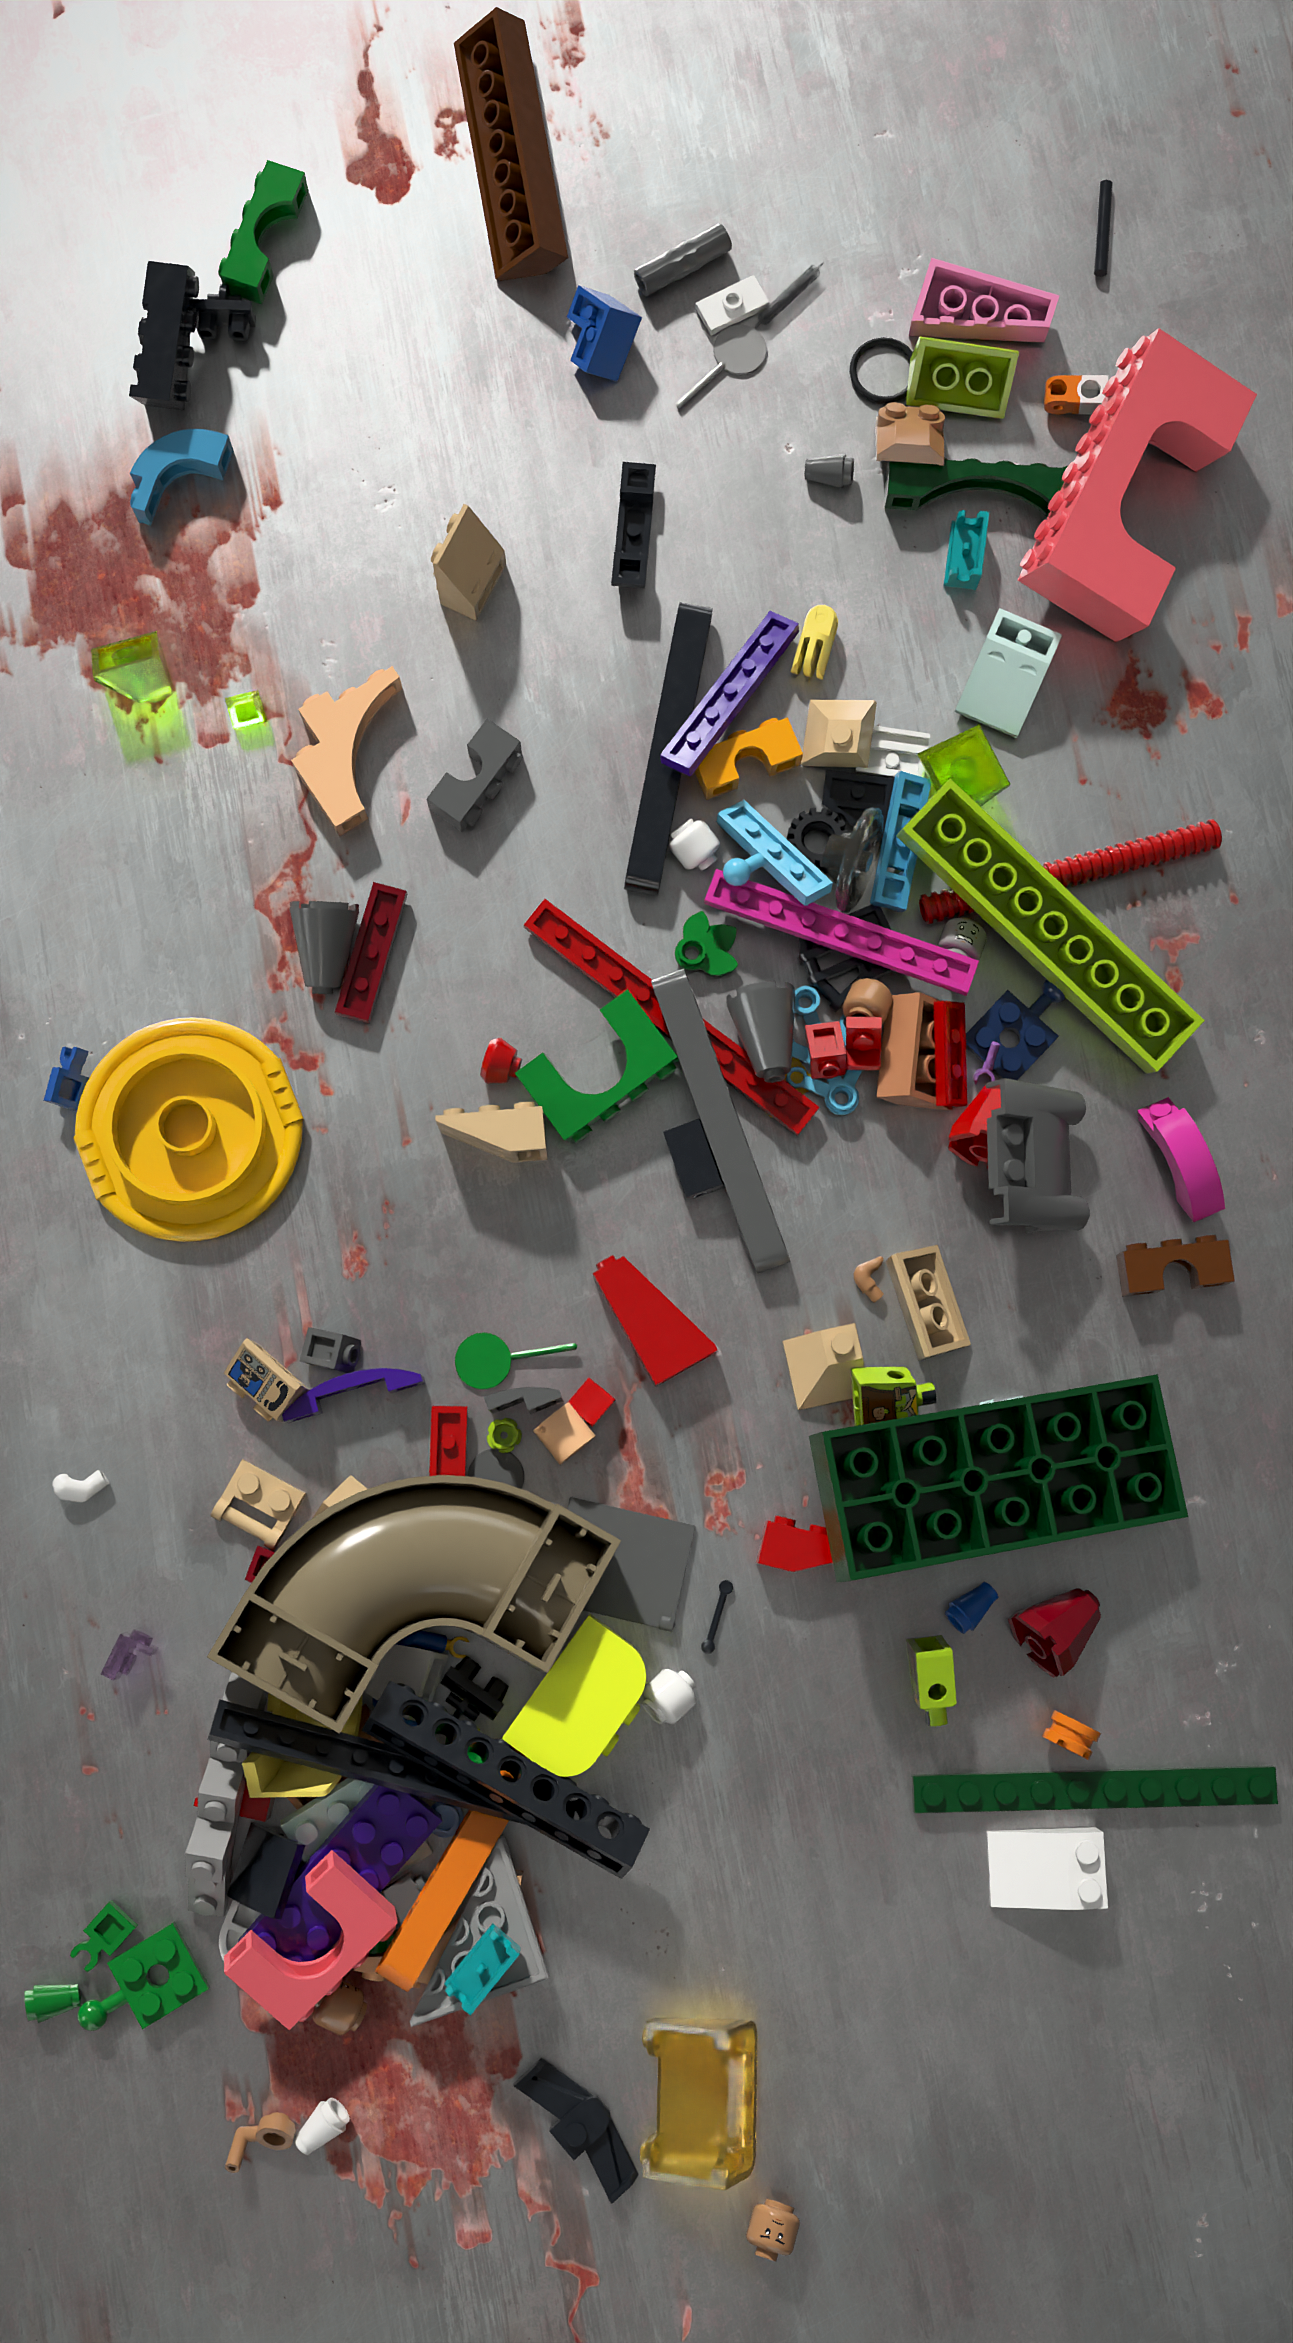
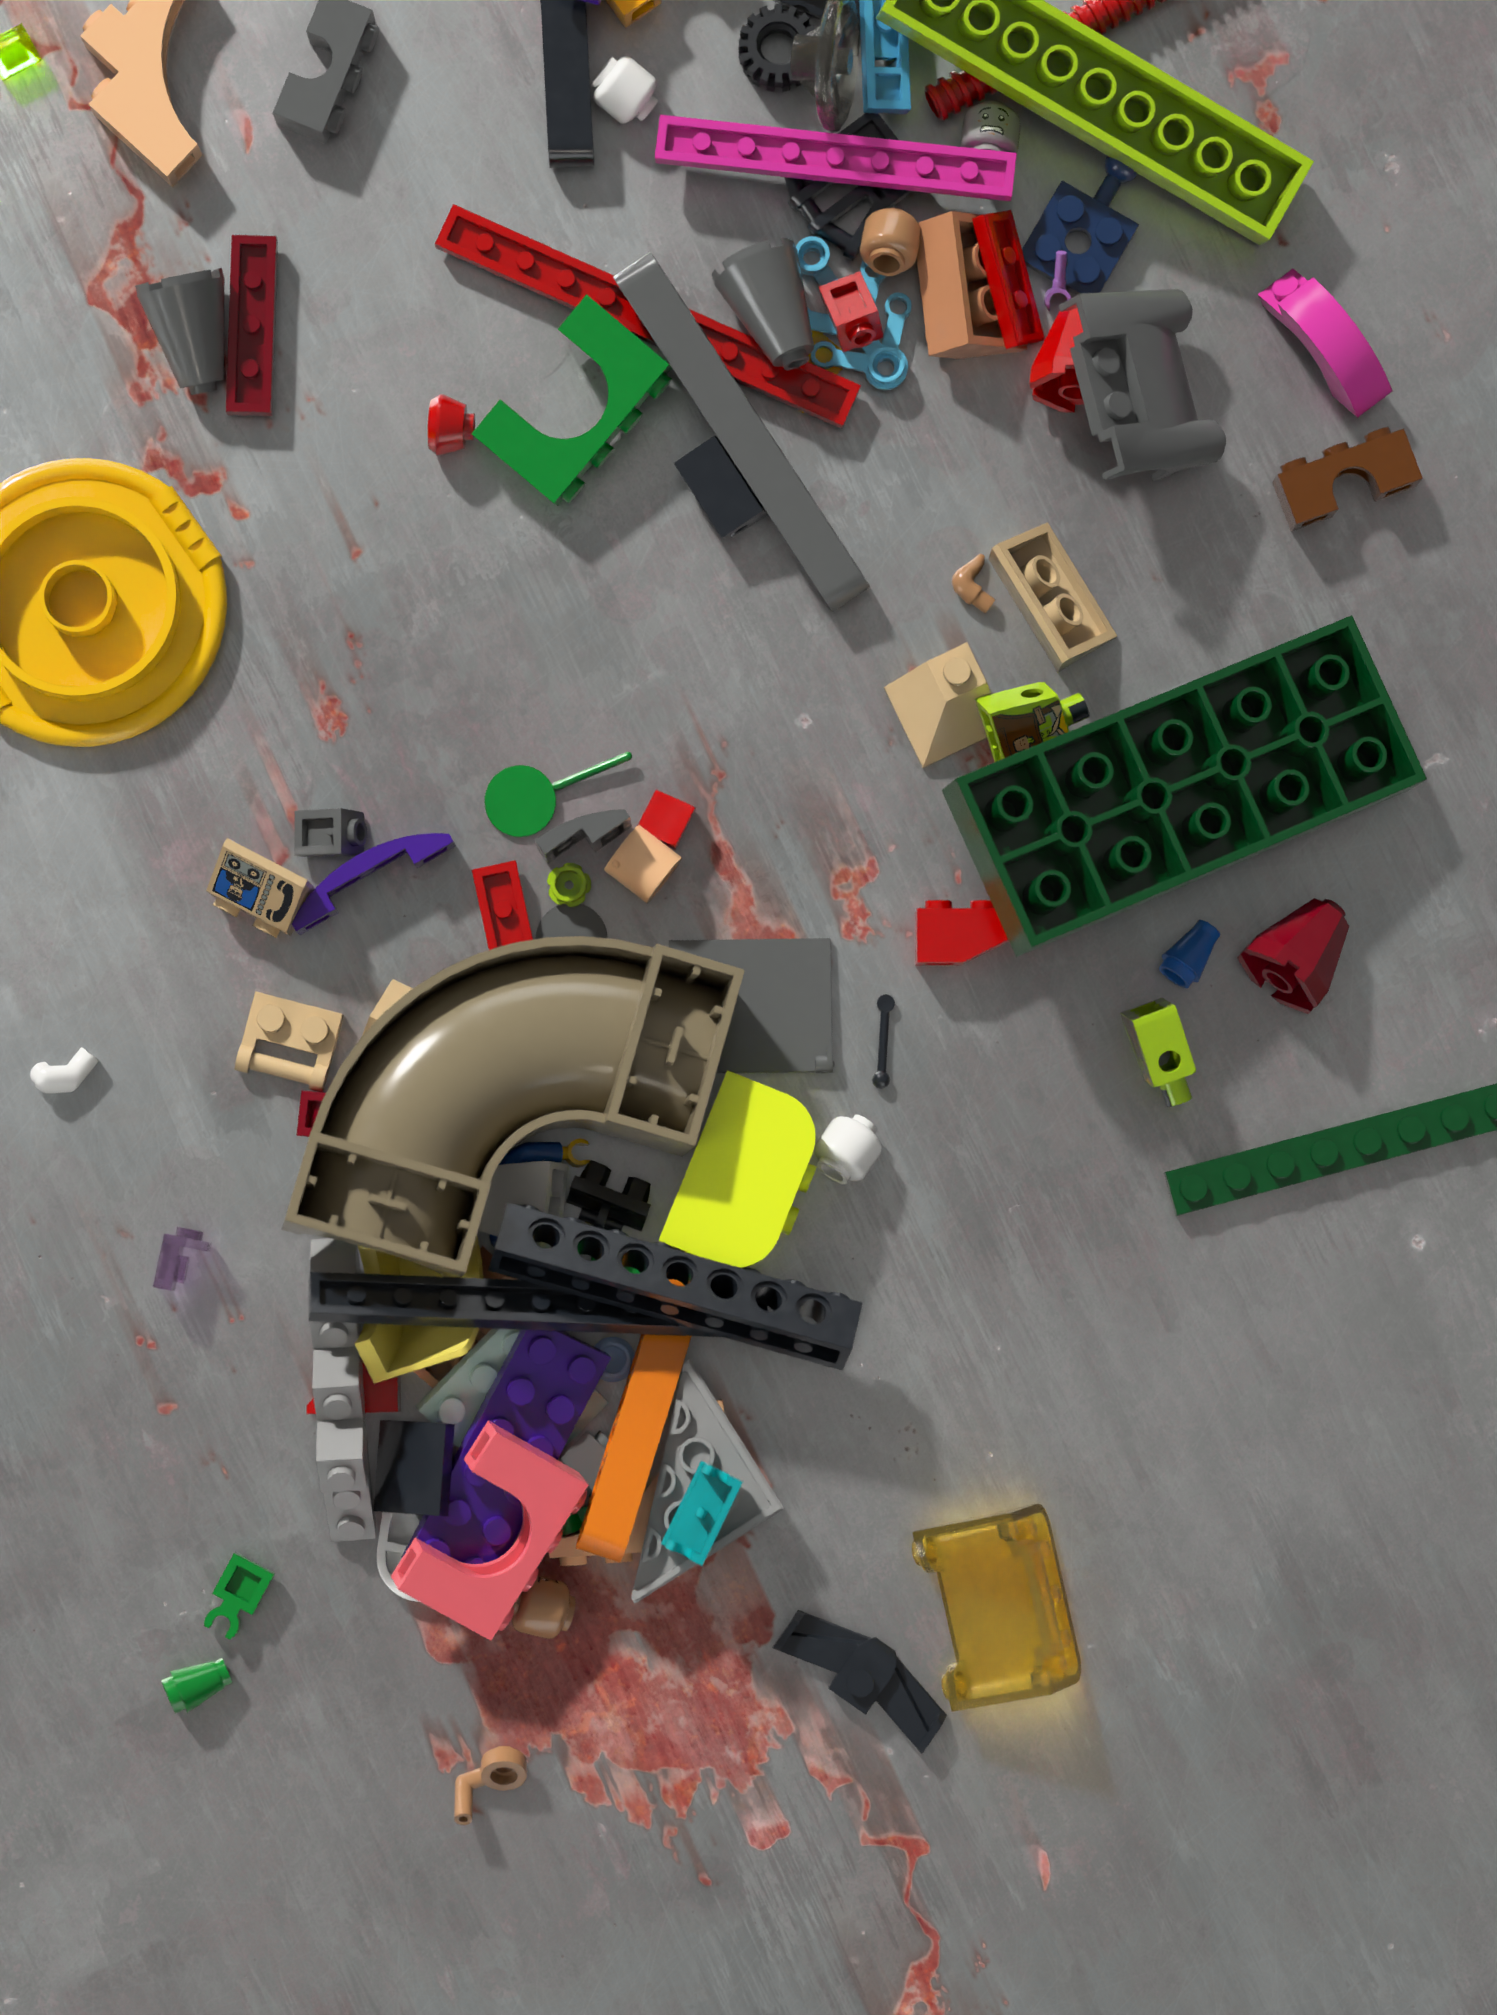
camera: 15 degrees left, 5 degrees up
green plate [77,1921,210,2031] -> none
white cone [294,2098,350,2155] -> none
tan slope [435,1102,548,1163] -> none
red slope [593,1255,718,1387] -> none
green plate [675,911,738,976] -> none
medium azure plate [716,800,833,906] -> none
medium nougat head [746,2198,800,2262] -> none
red bracket [845,1017,882,1070] -> none
white slope [986,1827,1108,1910] -> none
orange wheel [1042,1710,1101,1760] -> none

